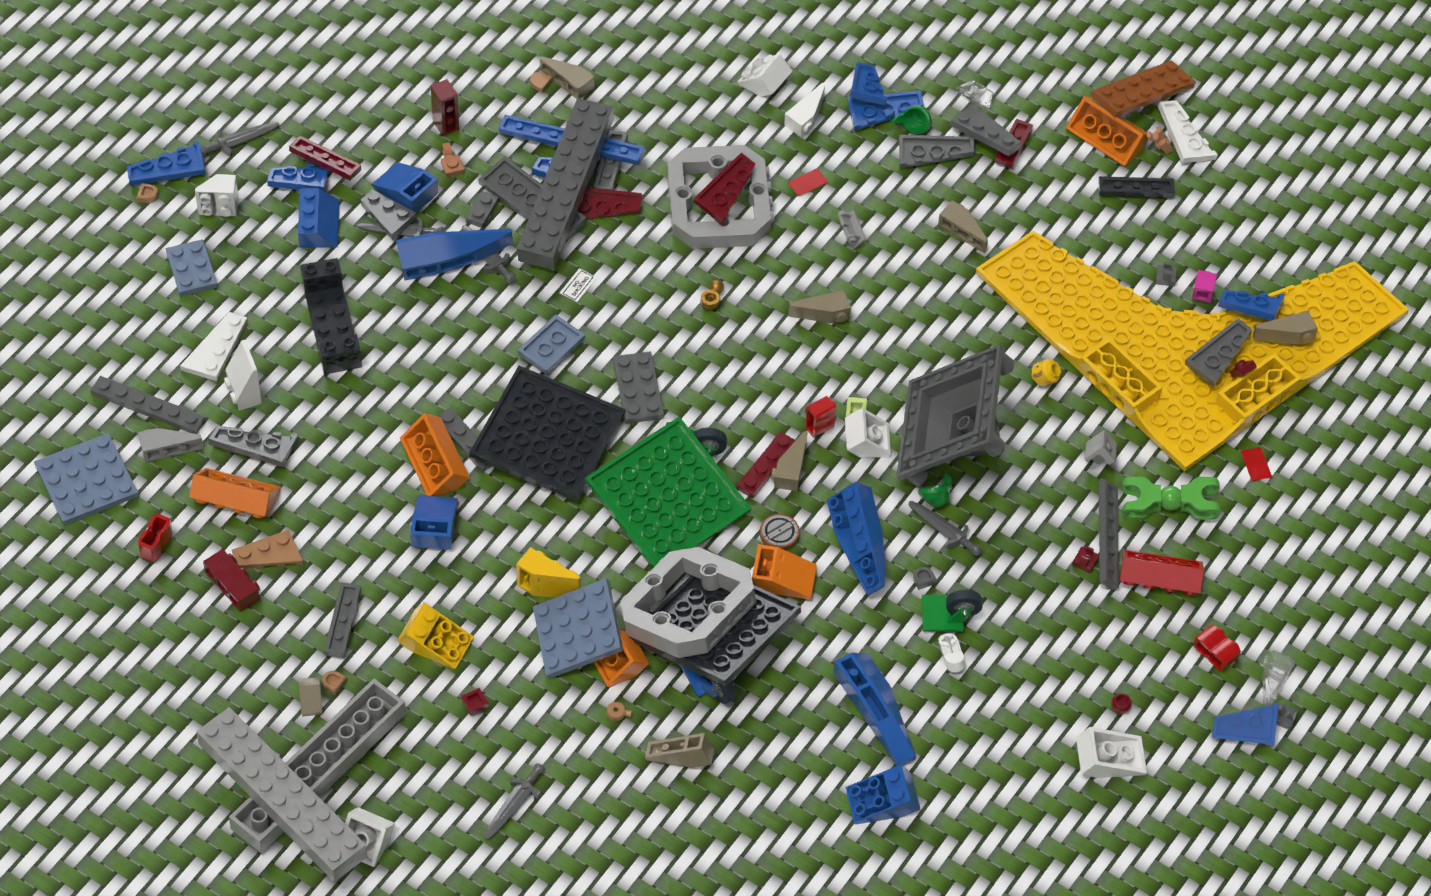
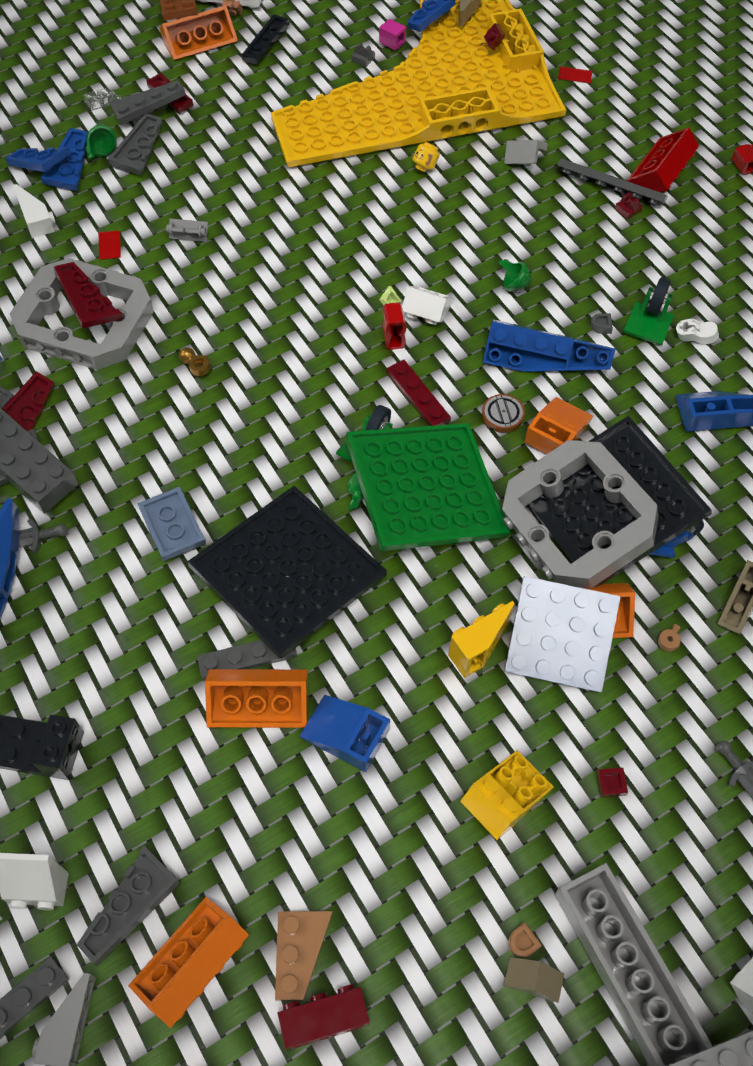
camera: 65 degrees left, 5 degrees up
dark grey plate [324,582,361,658] -> none
white sticker [560,269,597,302] -> none
dark grey plate [613,351,664,424] -> none
dark tan slope [771,431,808,491] -> none
dark tan slope [788,290,851,323] -> none
dark grey piece [896,344,1014,486] -> none
dark grey sword [908,501,982,556] -> none
dark tan slope [938,200,988,254] -> none
bright green piece [1121,476,1221,520] -> none
dark grey wing [1185,318,1252,387] -> none

